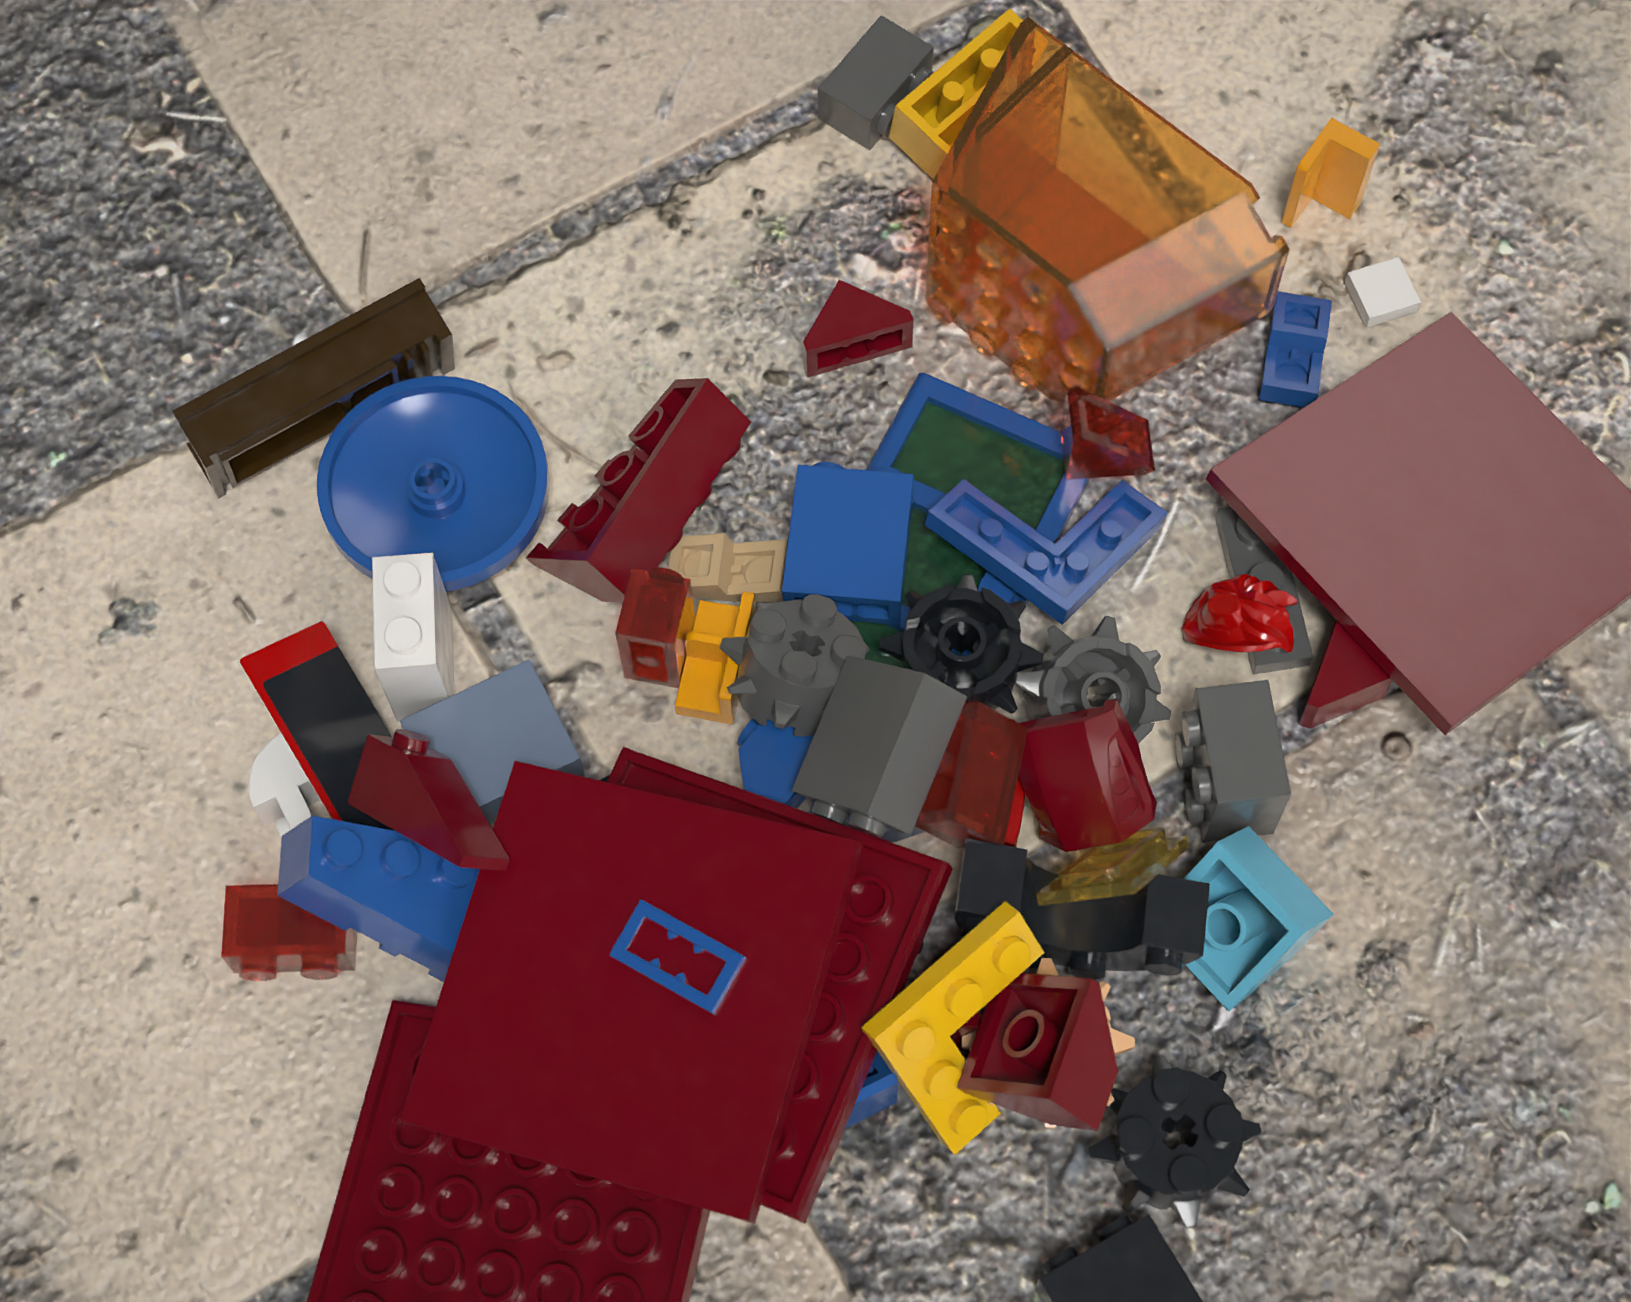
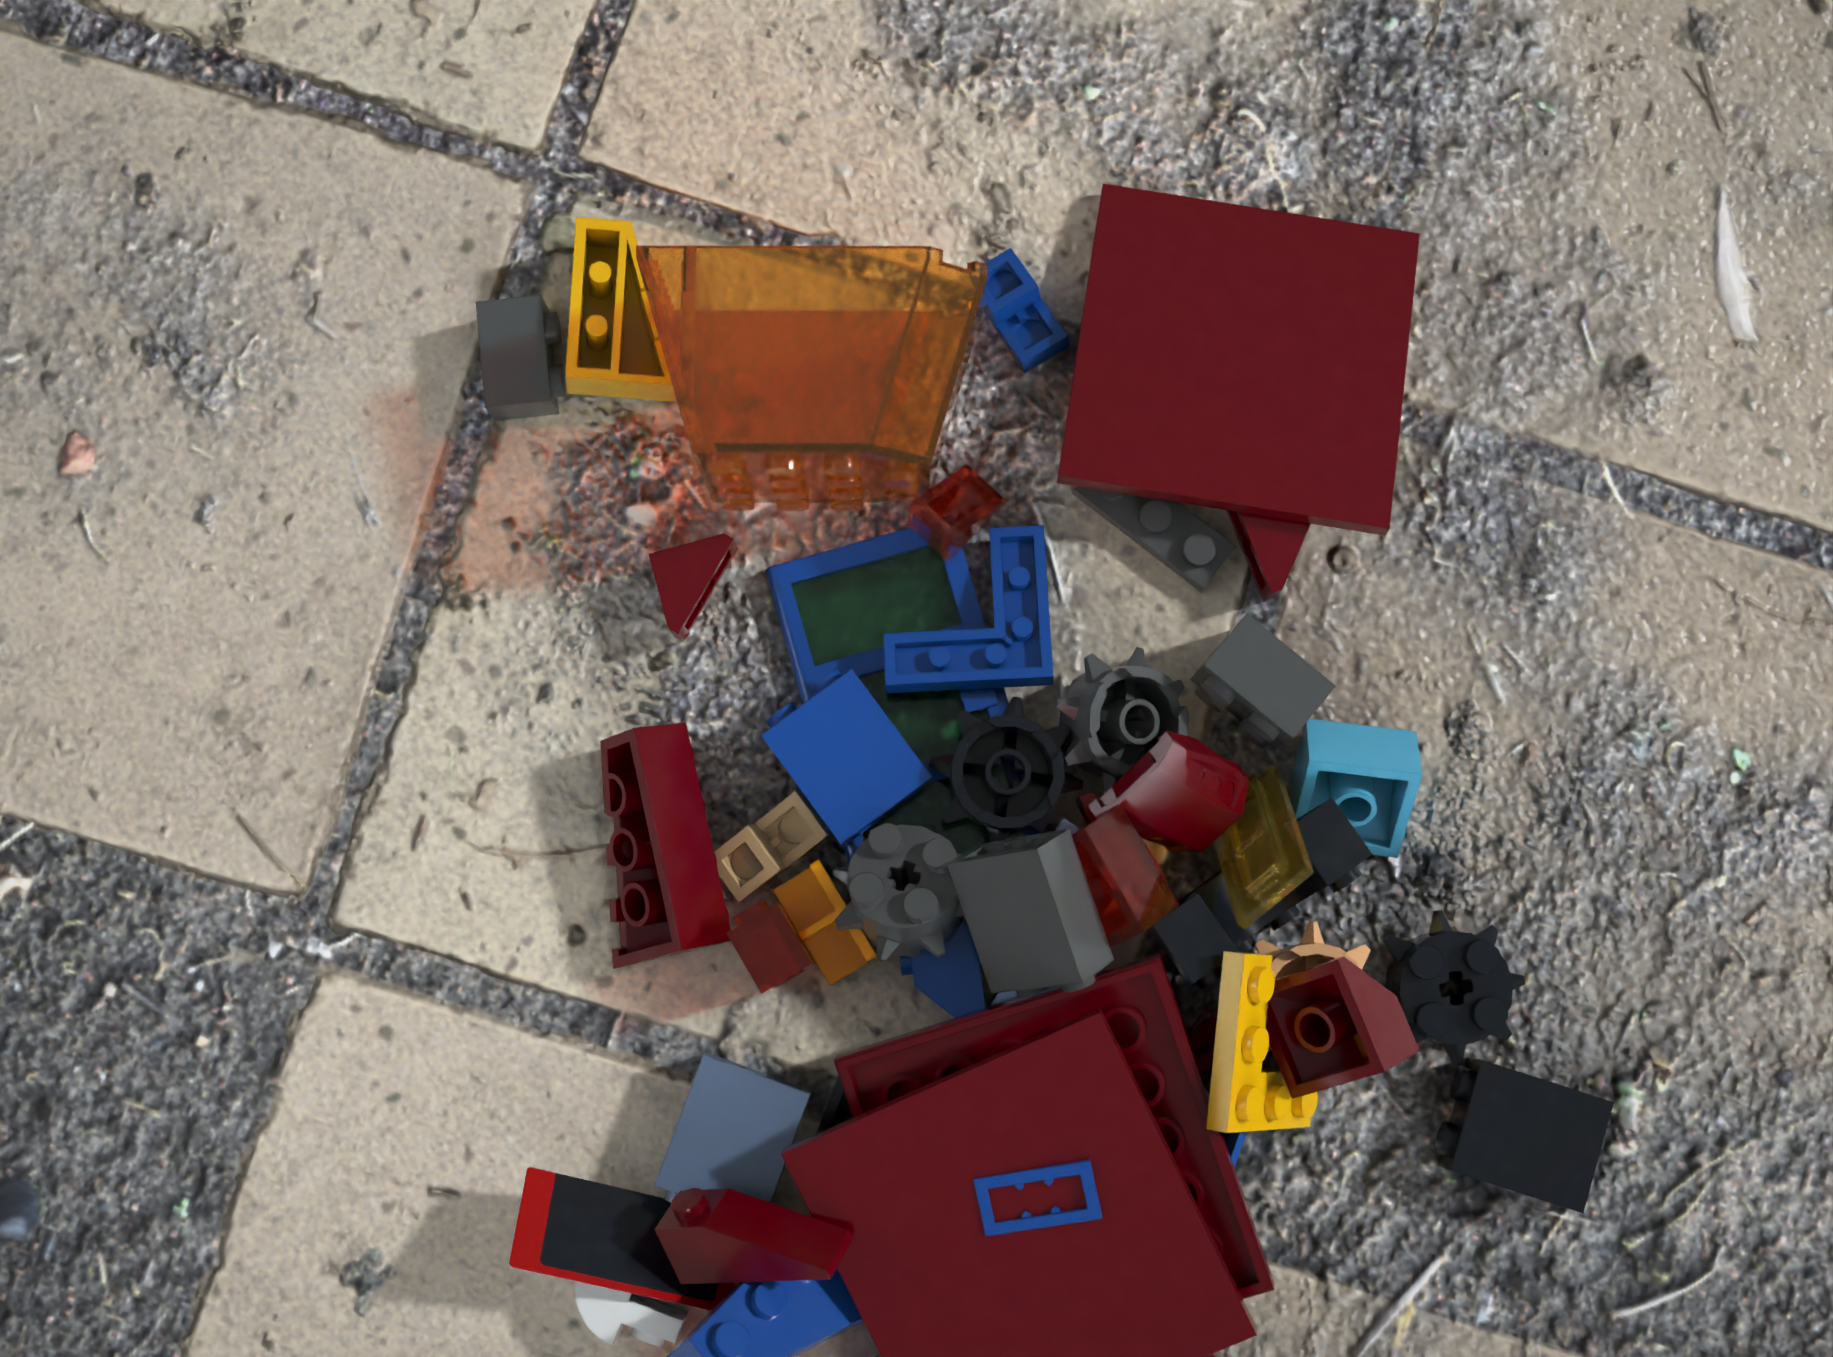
camera: 45 degrees left, 15 degrees up
dark brown piece [172,278,455,498] -> none
blue dish [317,376,550,592] -> none
white brick [372,553,455,722] -> none
red hat [1182,574,1298,653] -> none
light orange panel [1281,117,1380,228] -> none
white tile [1345,257,1421,328] -> none

